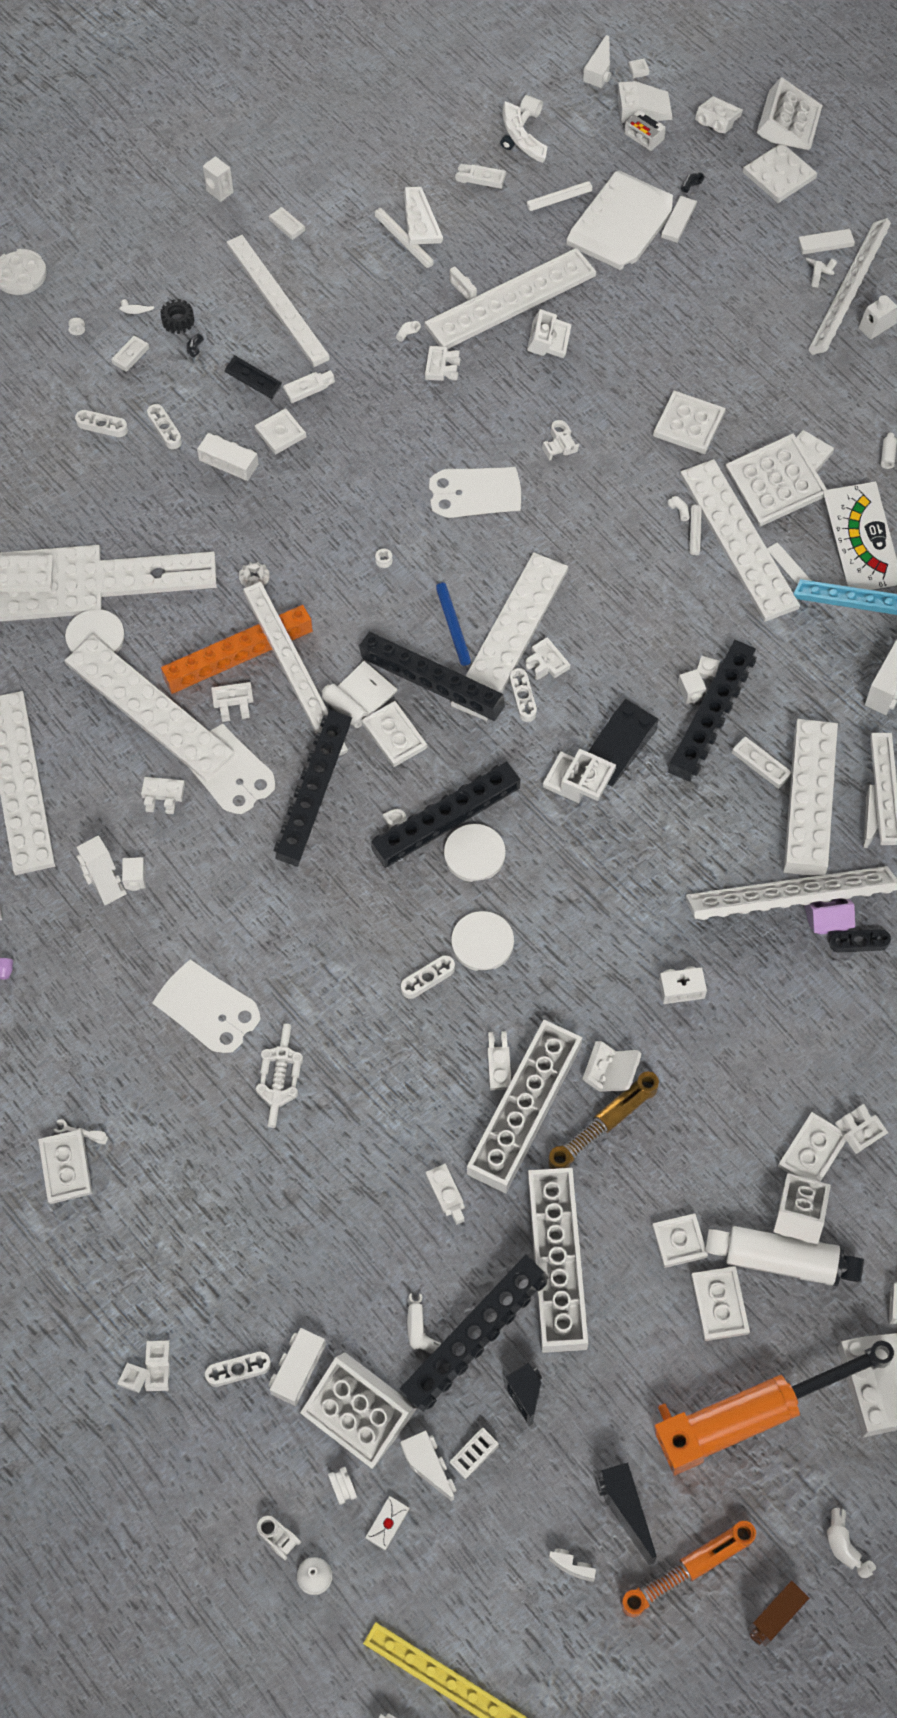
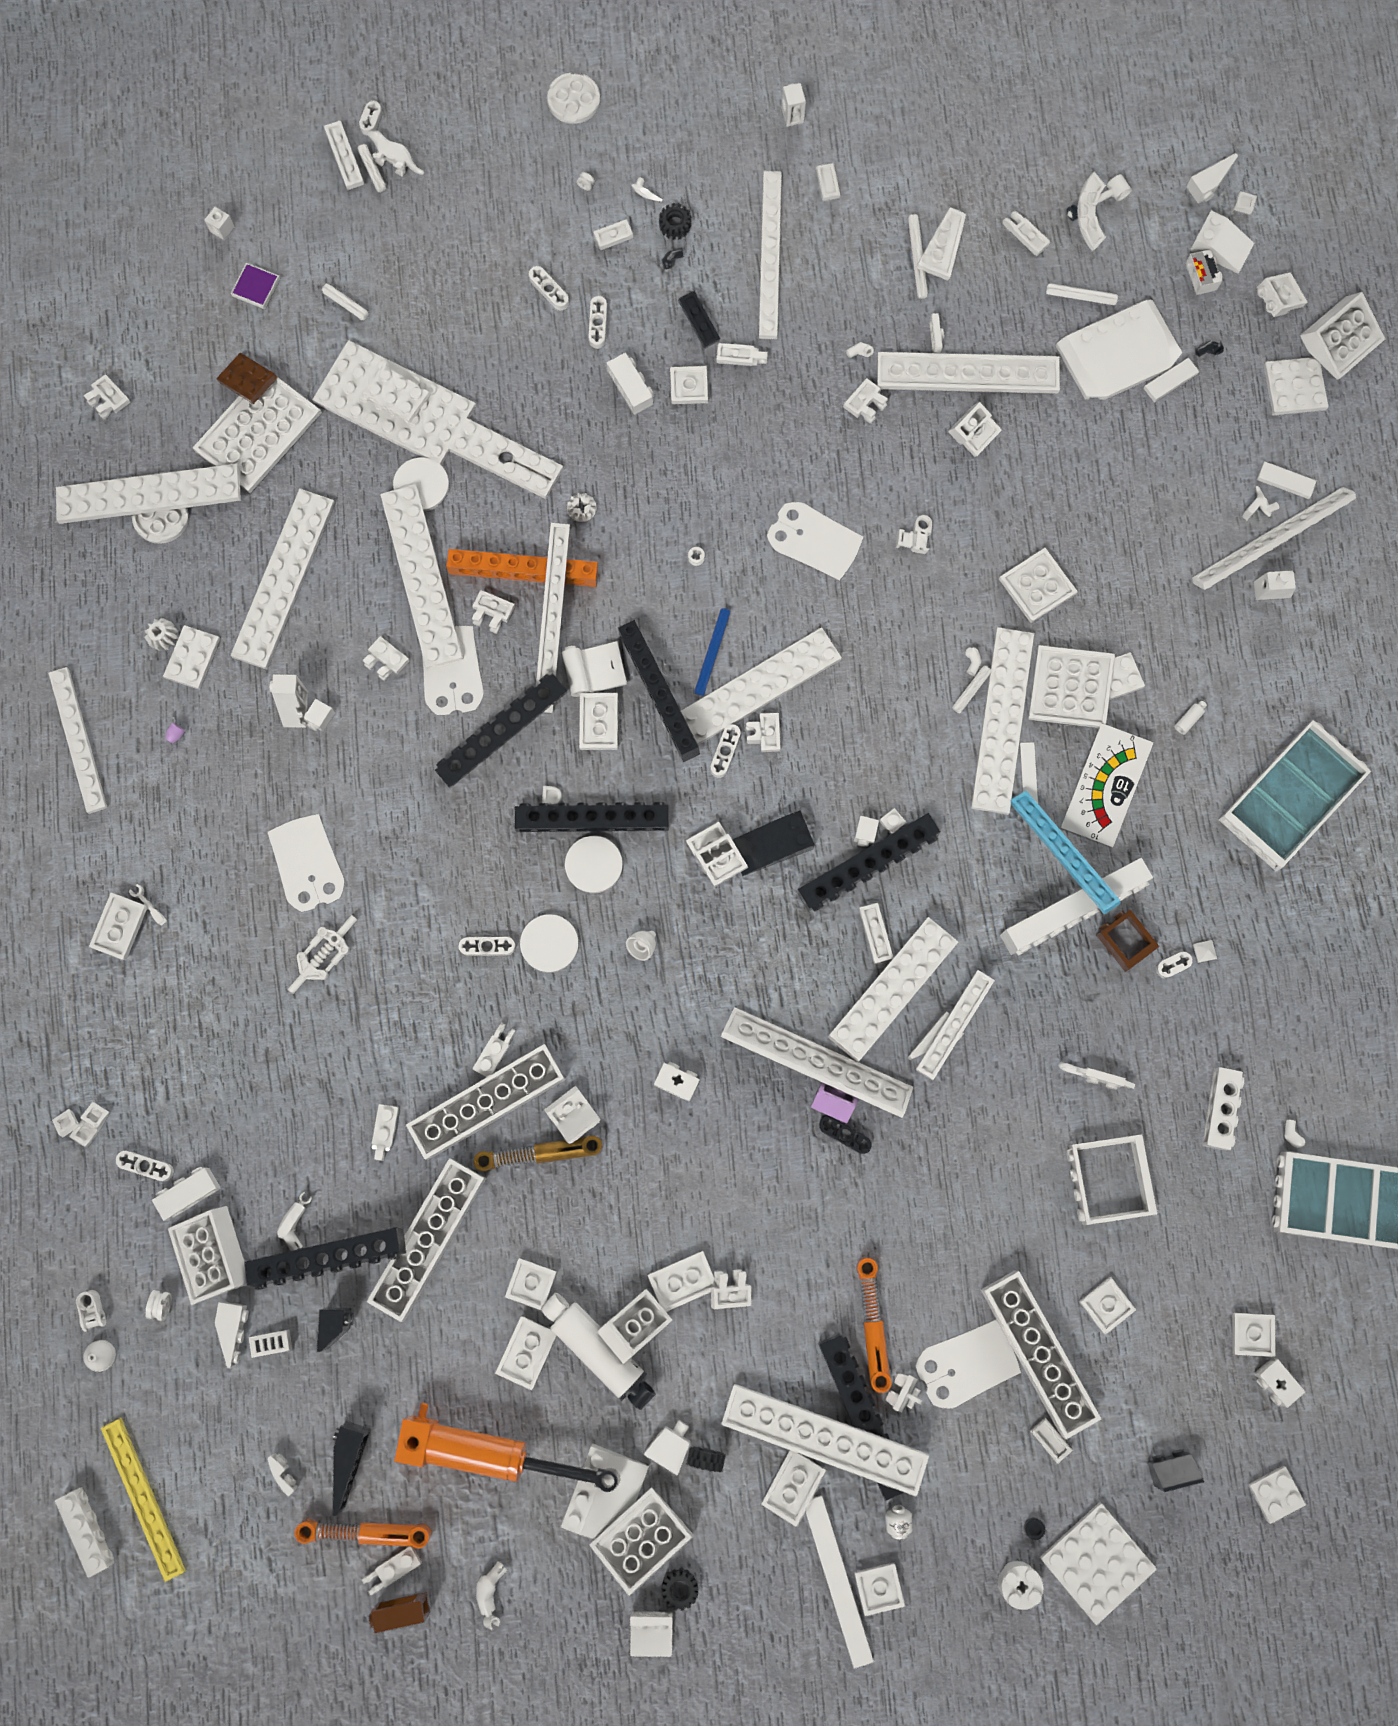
camera: 30 degrees right, 15 degrees up
white tile [365,1496,410,1551] -> none
none -> white hinge [362,1546,422,1596]
none -> white helmet [626,930,656,961]

